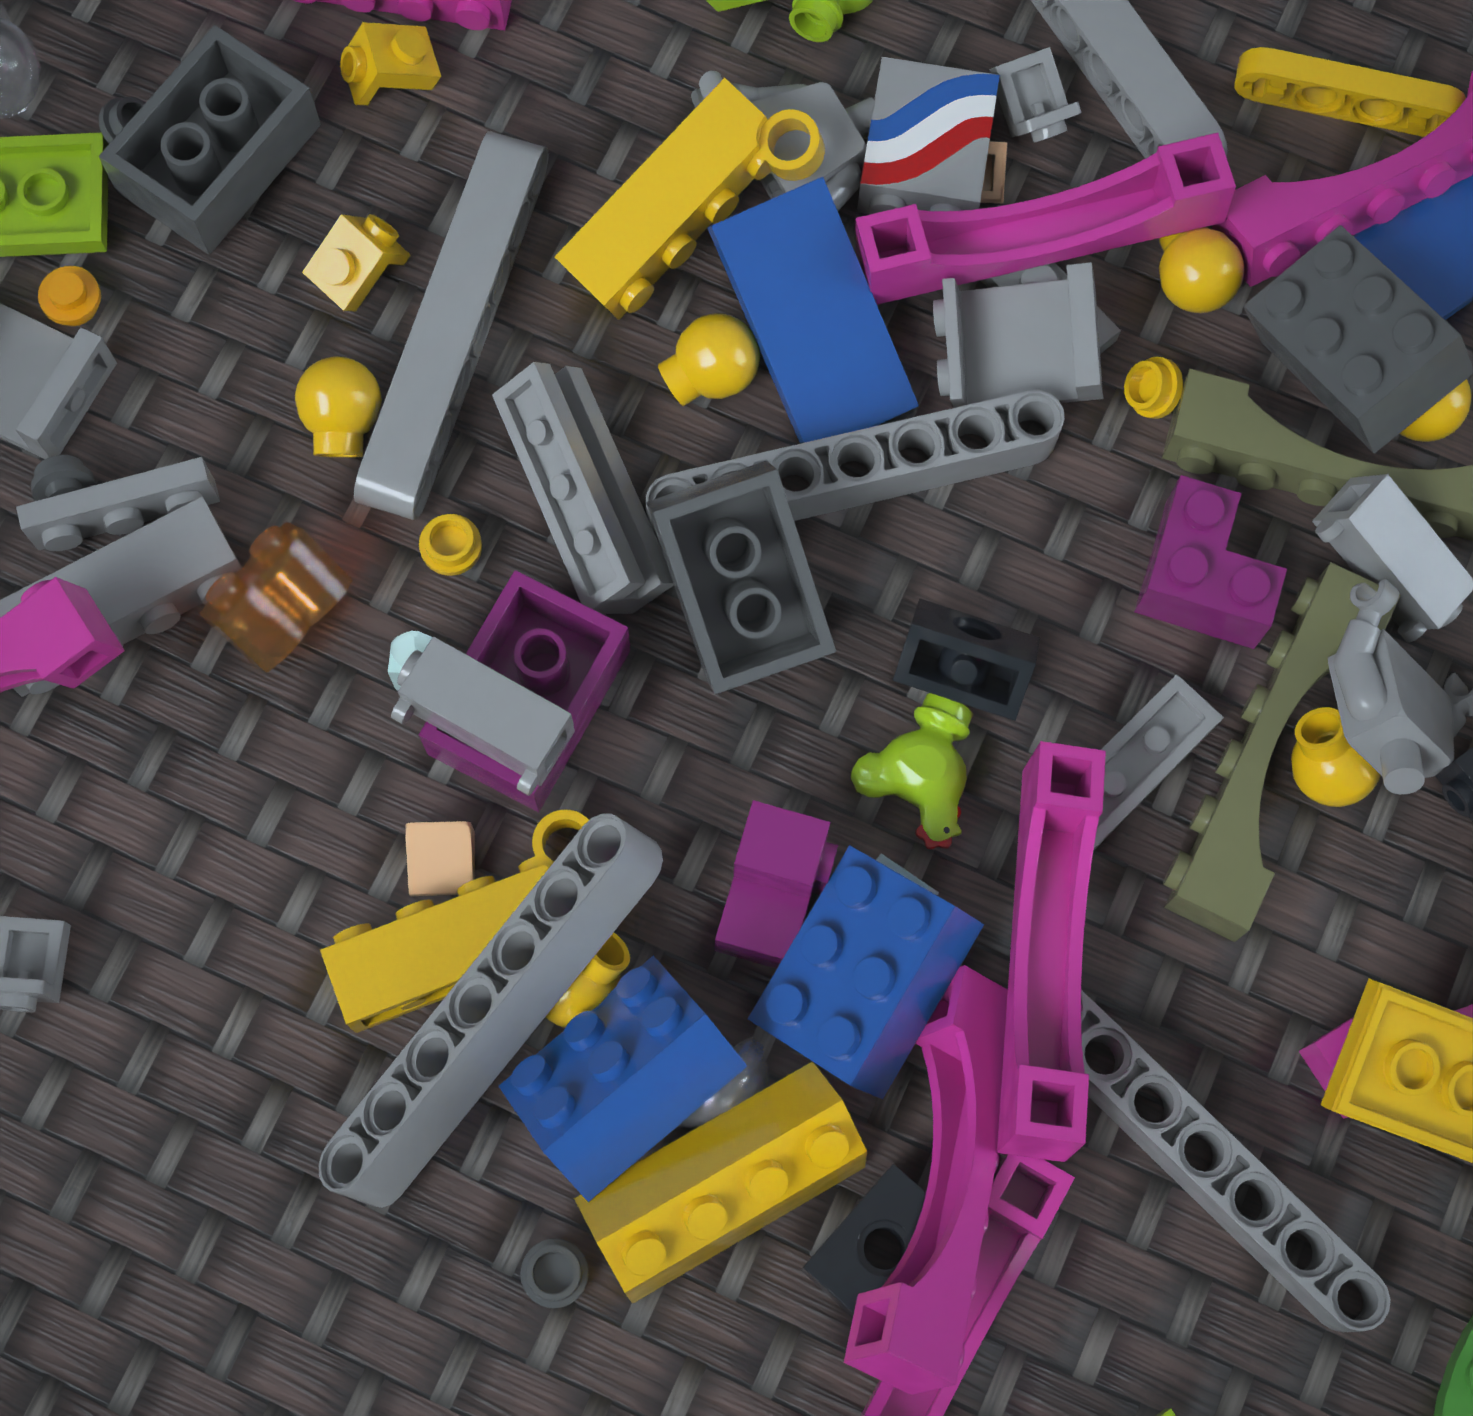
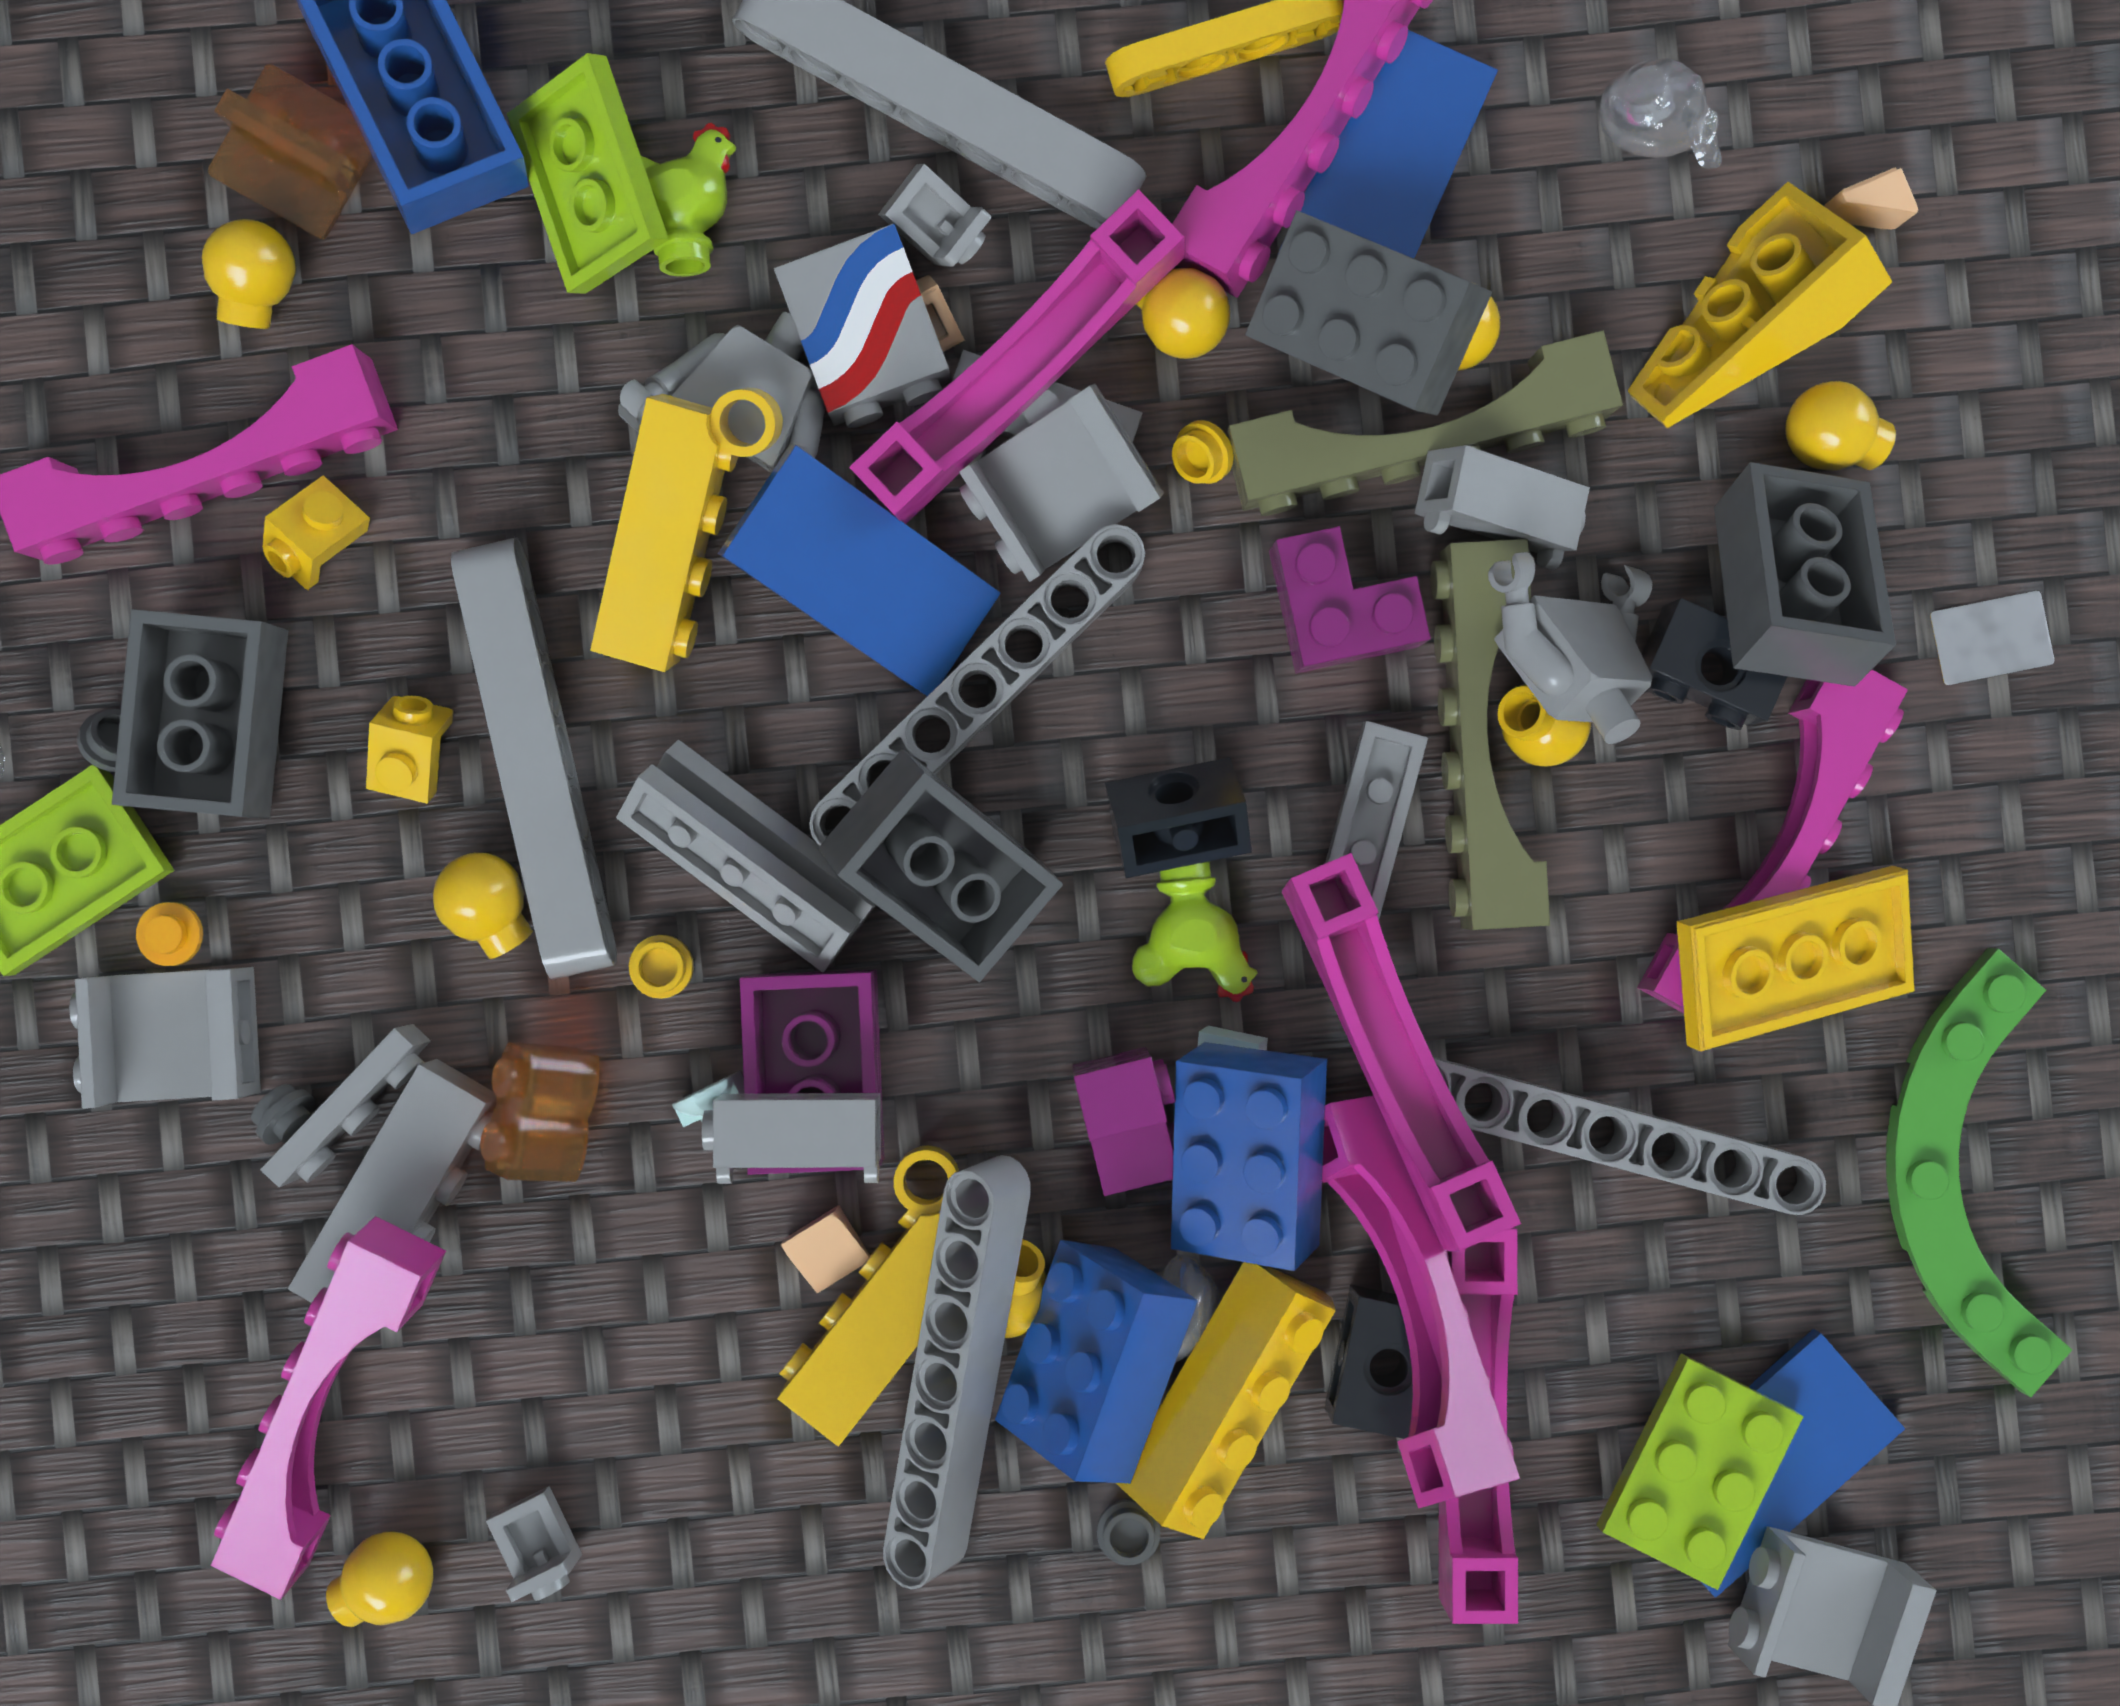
camera: 30 degrees left, 15 degrees up
yellow piece [658,313,760,406] -> none

